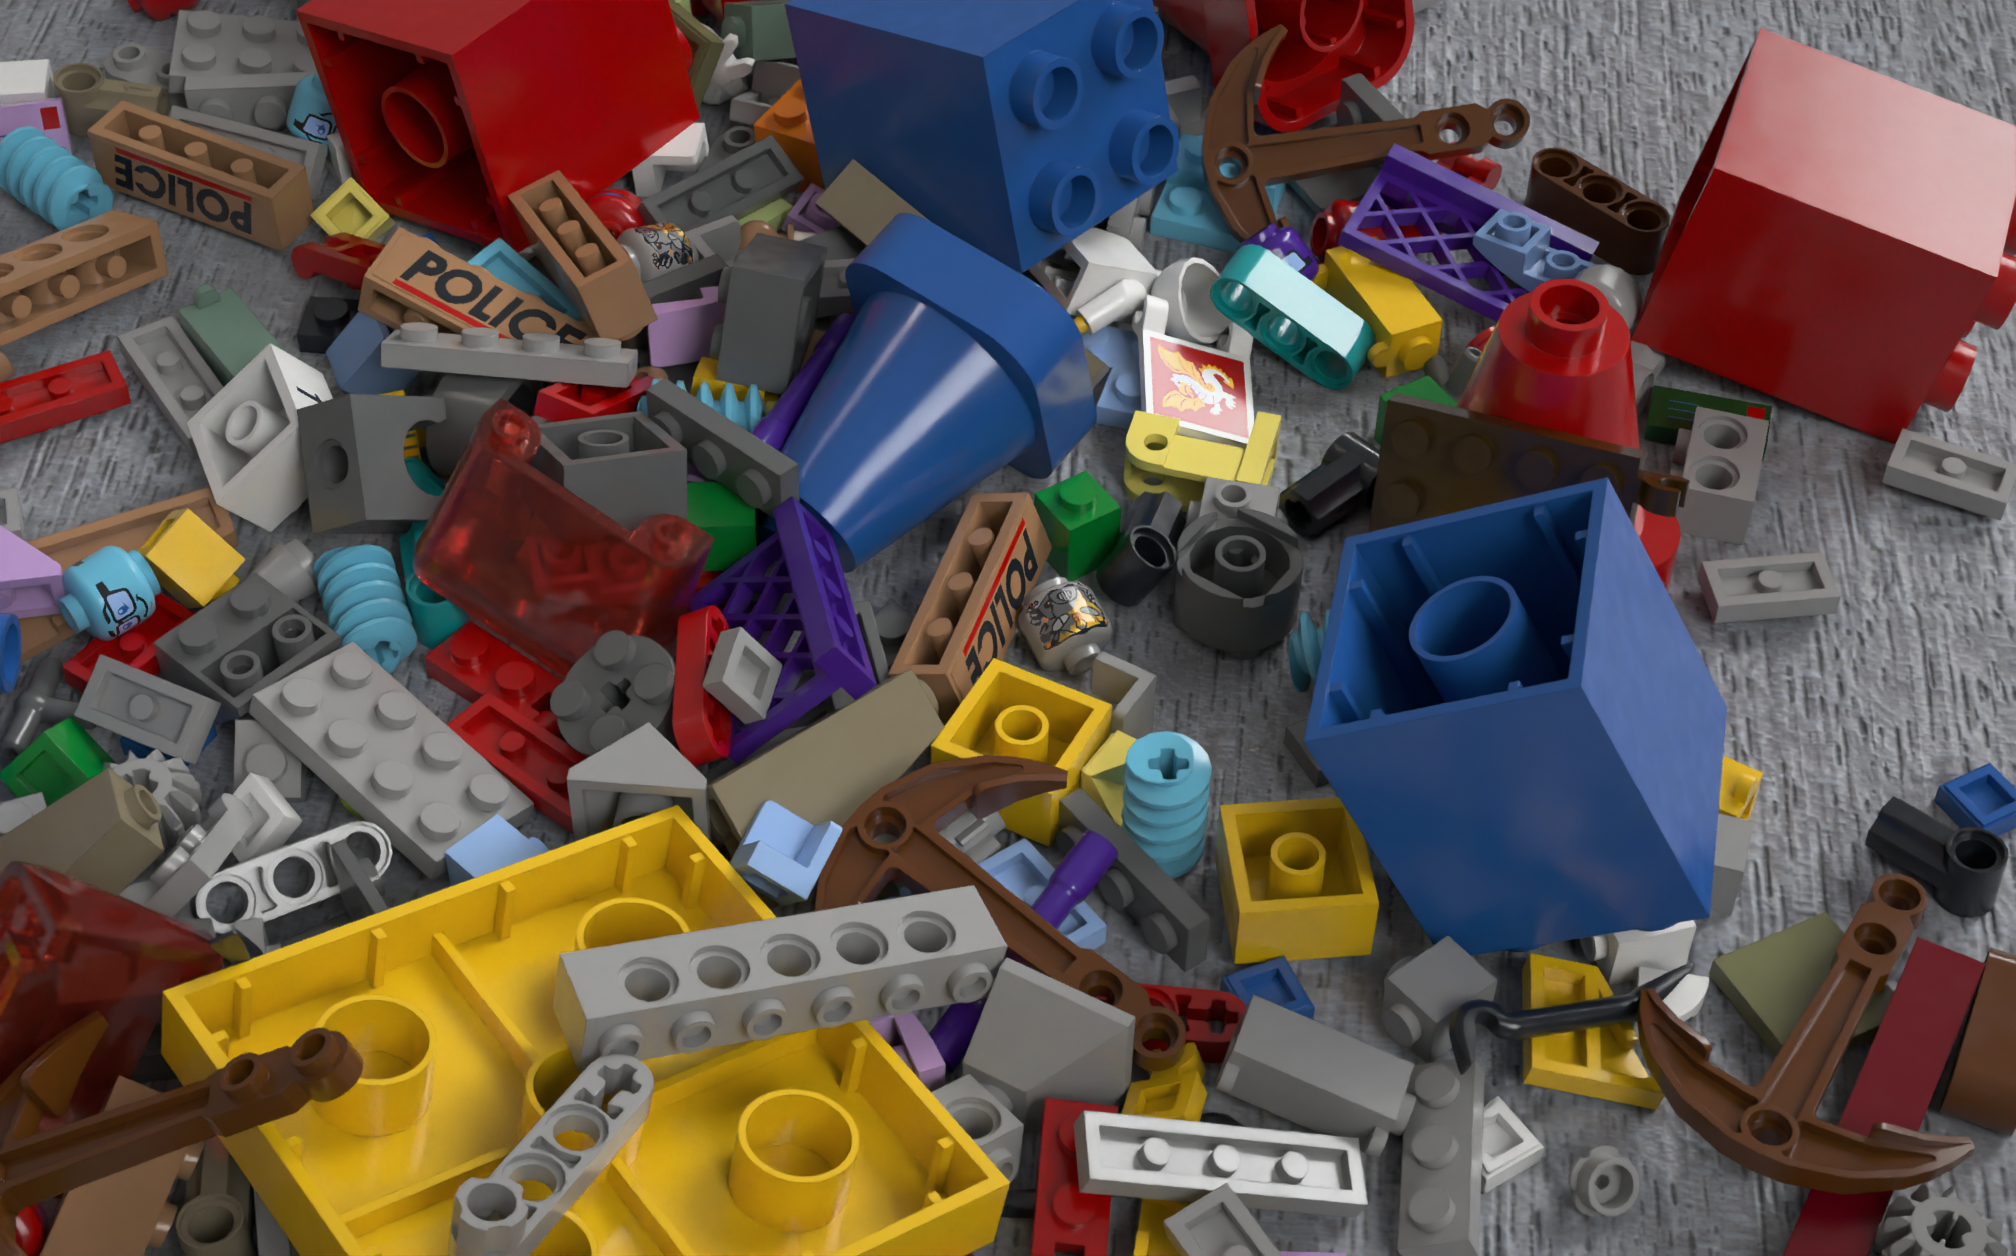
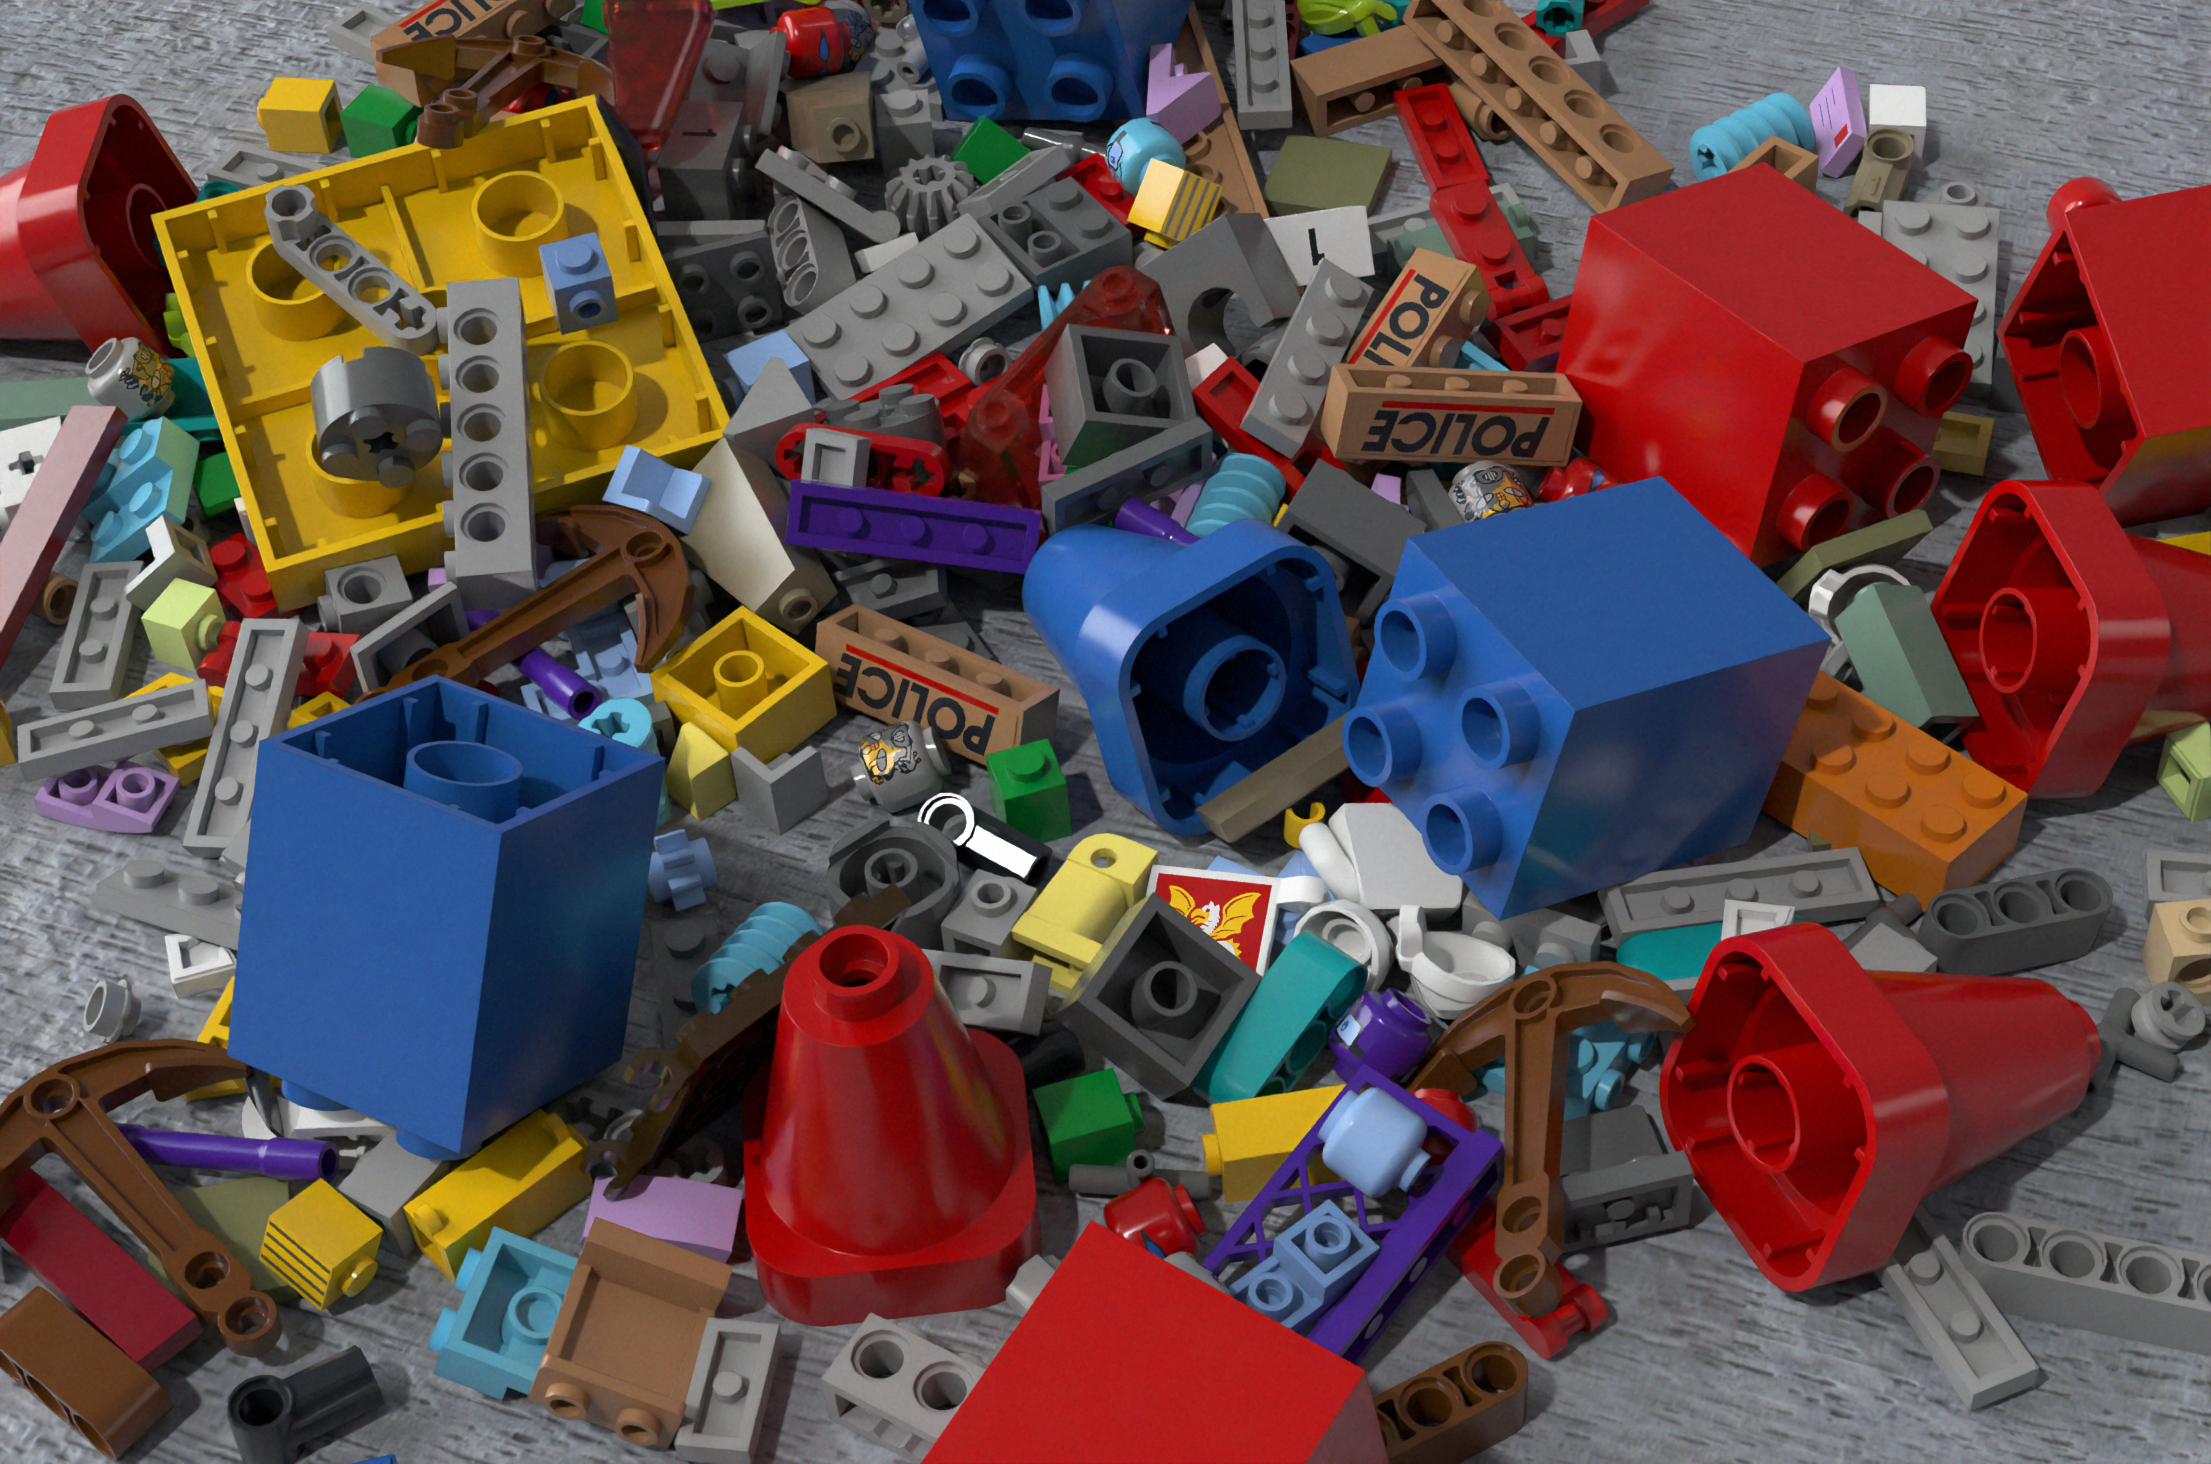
camera: 110 degrees right, 0 degrees up
none -> dark purple piece [113,1122,340,1184]
none -> yellow brick [259,1178,383,1312]
none -> dark grey brick [310,346,443,488]
none -> medium azure plate [427,1226,578,1400]
none -> medium nougat panel [527,1217,733,1449]
none -> medium blue brick [538,232,619,335]
none -> light blue gear [648,829,718,912]
none -> light grey plate [921,949,1053,1036]
none -> light grey plate [958,338,1013,389]
none -> dark grey brick [1052,892,1262,1101]
none -> olive tile [1261,133,1392,218]
none -> light blue head [1317,1087,1431,1198]
none -> white piece [1395,905,1515,1020]
none -> red plate [1429,177,1549,323]

